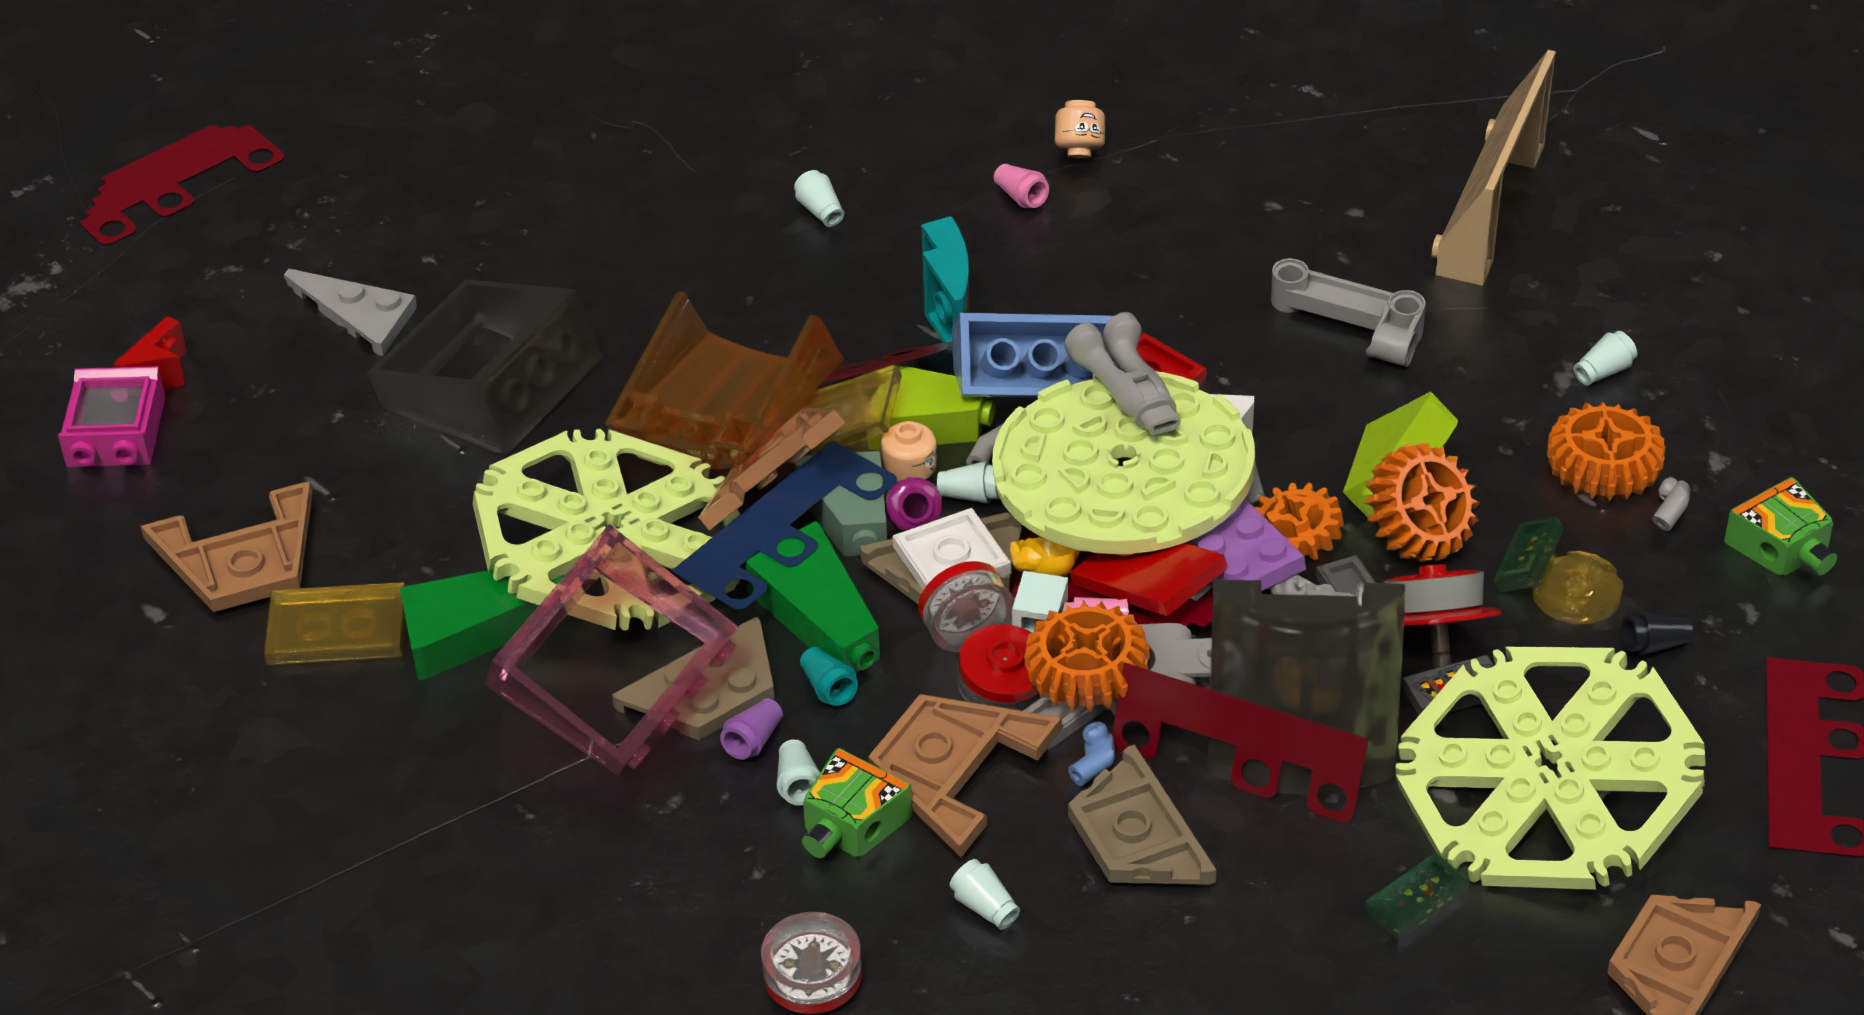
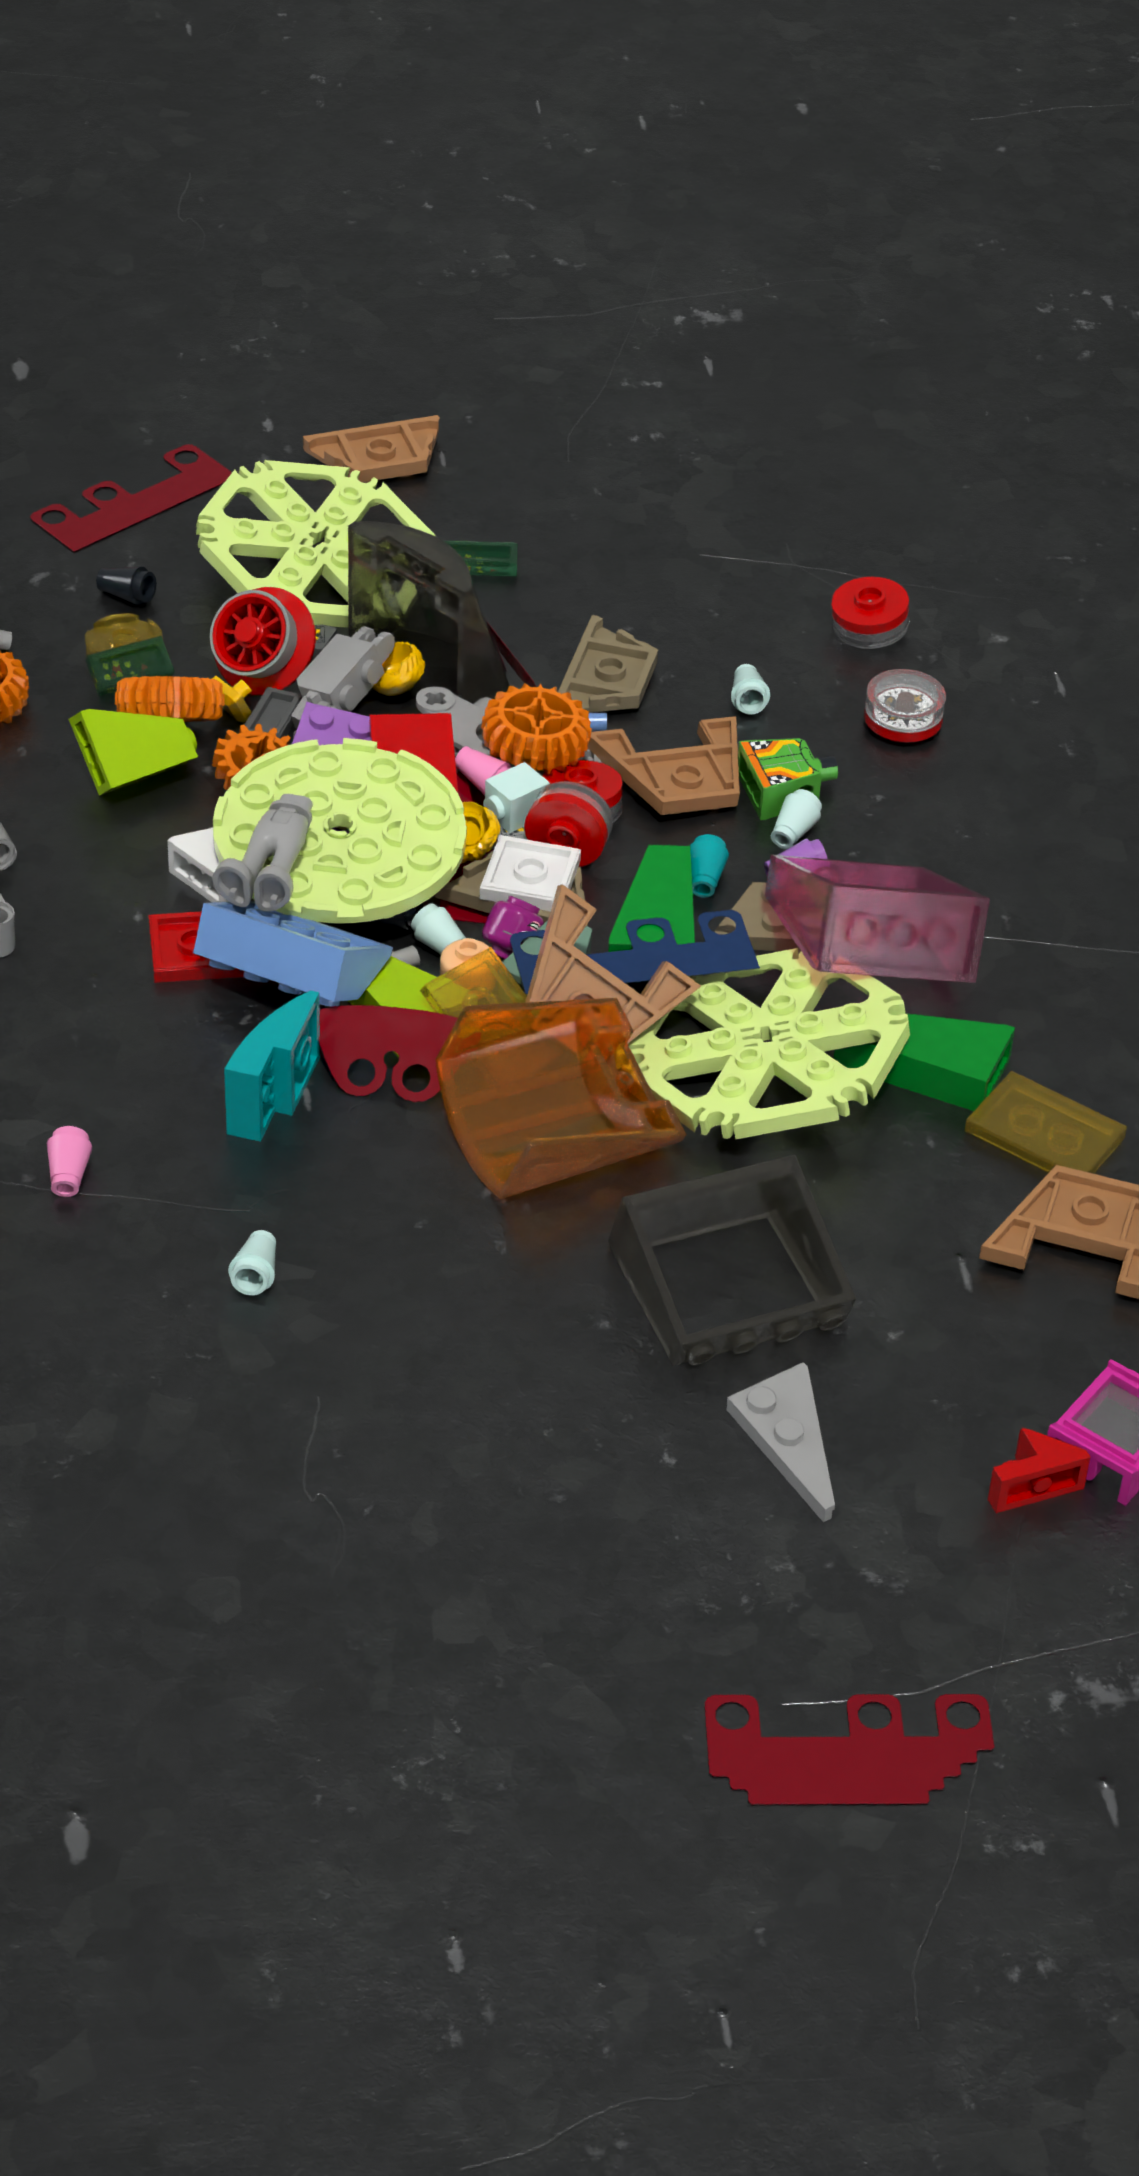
camera: 145 degrees left, 0 degrees up
none -> yellow piece [212,675,252,722]

